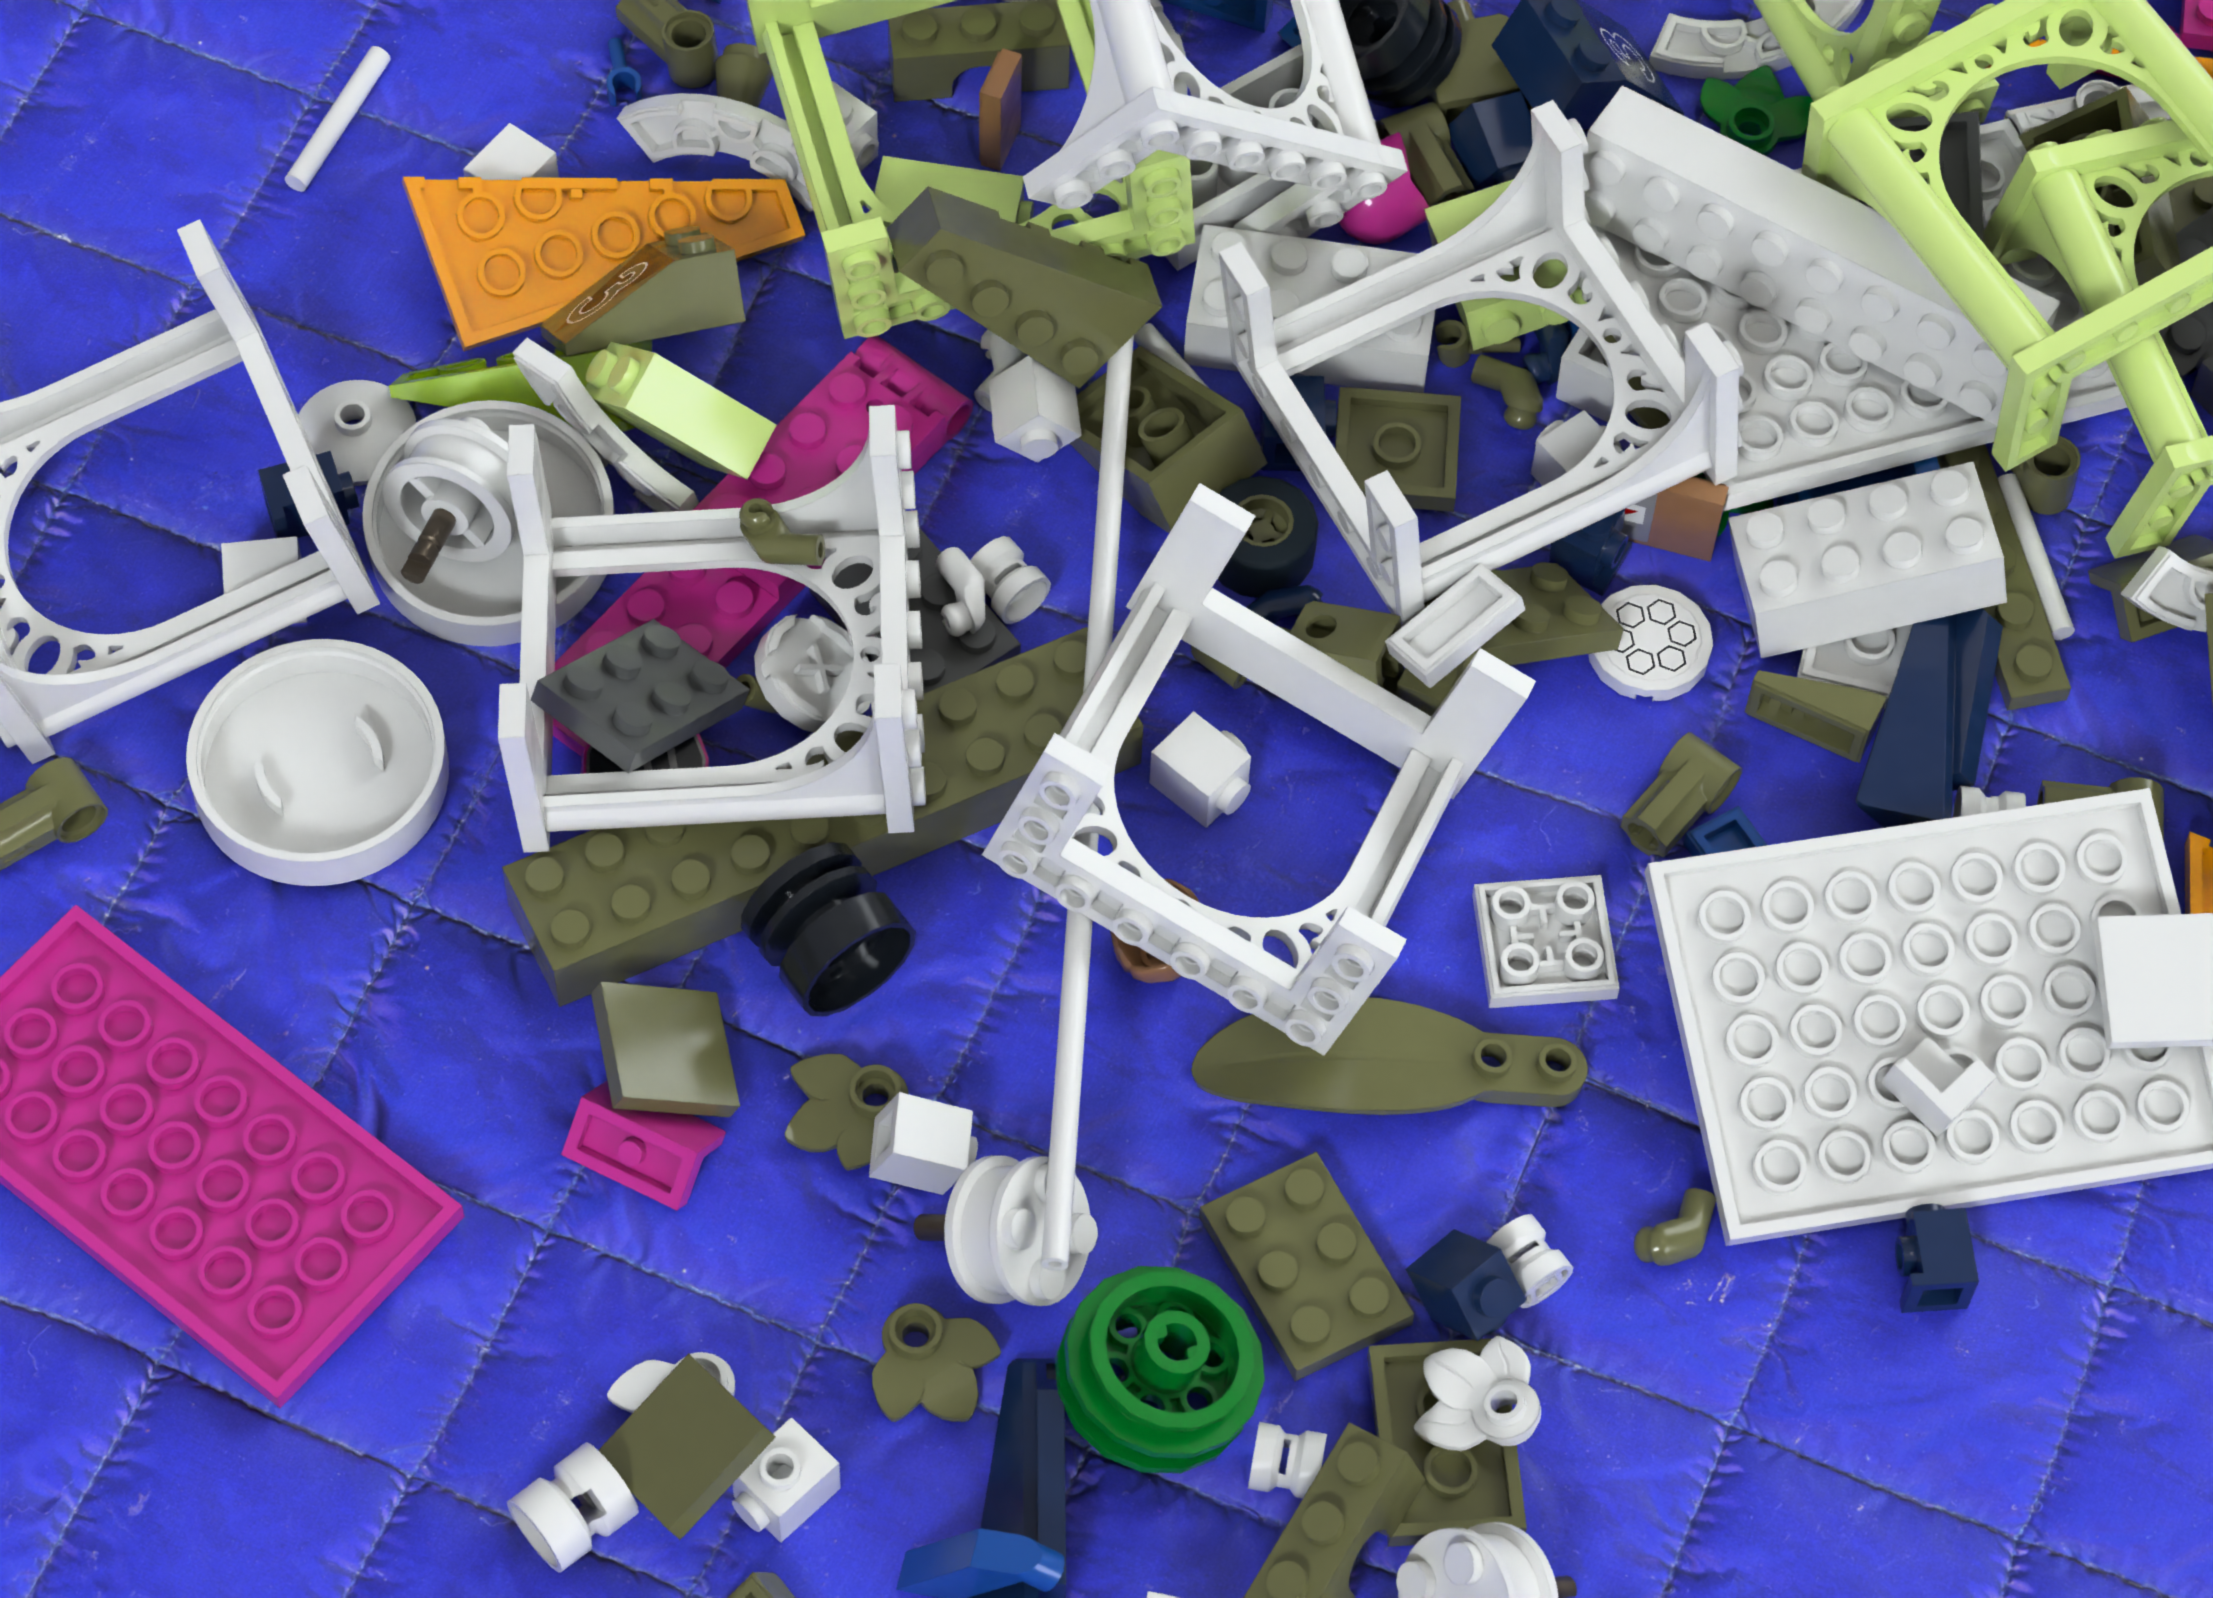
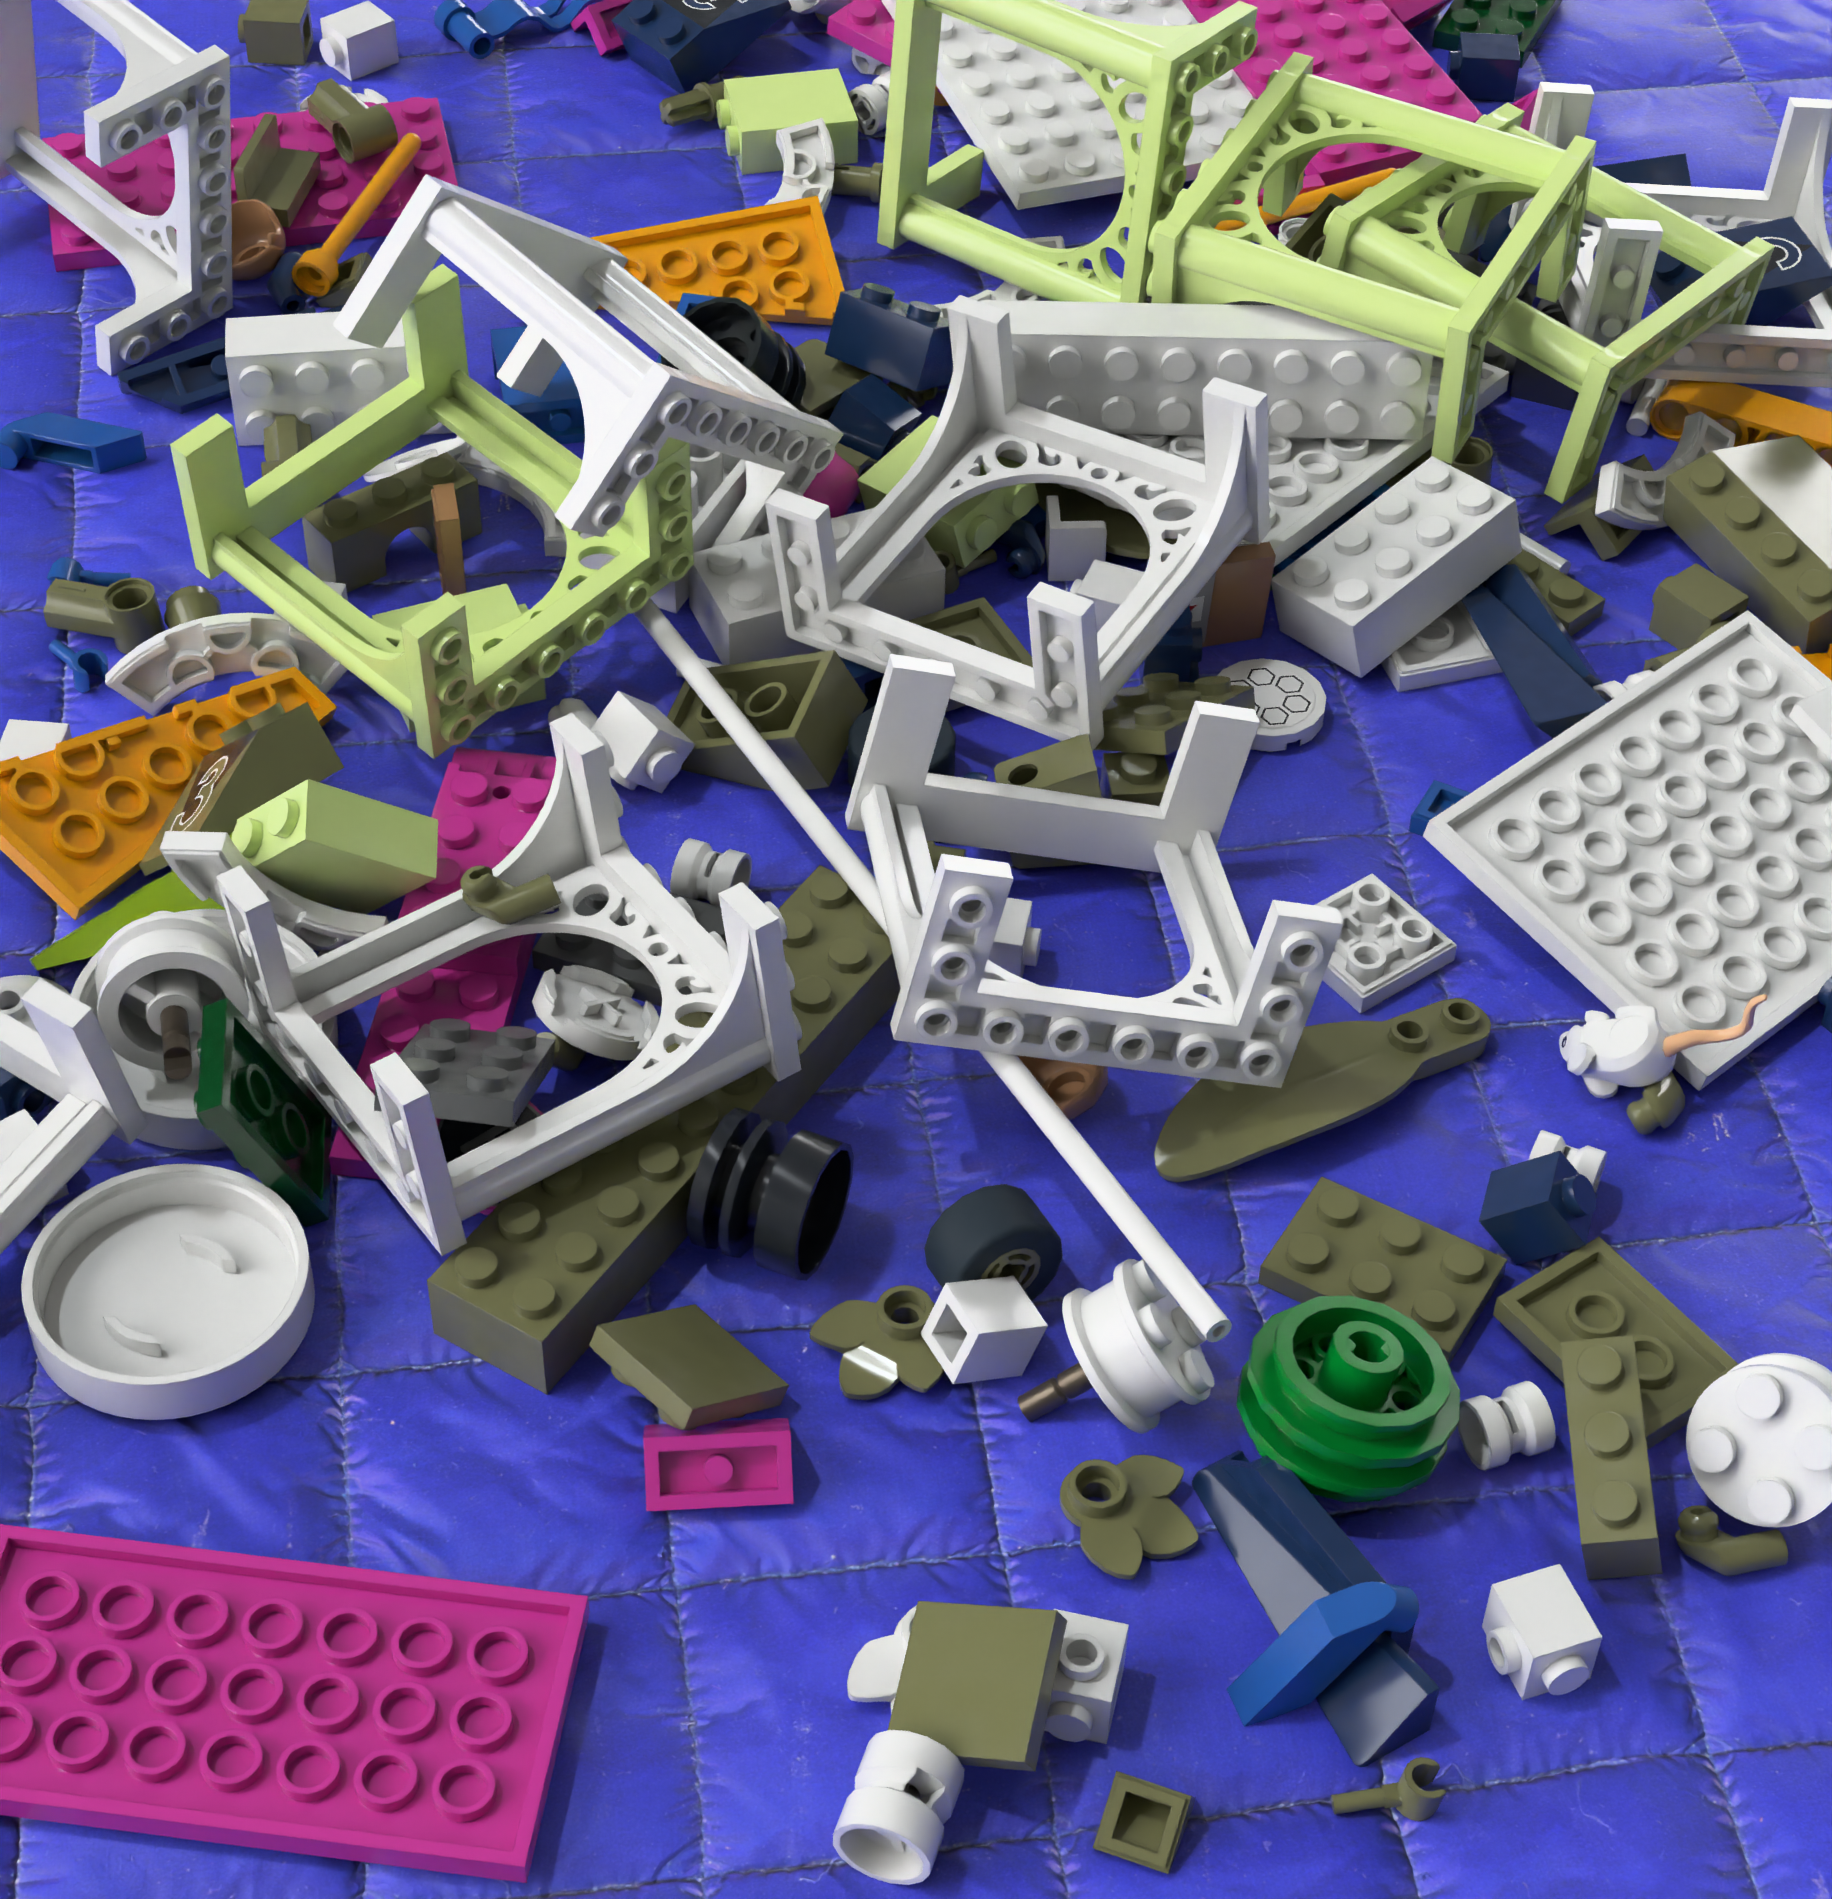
camera: 30 degrees left, 15 degrees down
olive wedge [887,186,1163,389] -> none
white arm [936,547,985,637] -> none
white tile [1385,563,1526,688] -> none
white plate [1414,1336,1541,1451] -> none
olive arm [1471,354,1544,430] -> none
olive piece [1620,732,1743,857] -> none
olive slope [1744,670,1887,763] -> none
white panel [1881,1038,1997,1138] -> none
none -> dark green plate [193,998,332,1227]
none -> black wheel [924,1184,1063,1301]
none -> white animal [1559,994,1768,1099]
none -> olive brick [1649,563,1749,650]

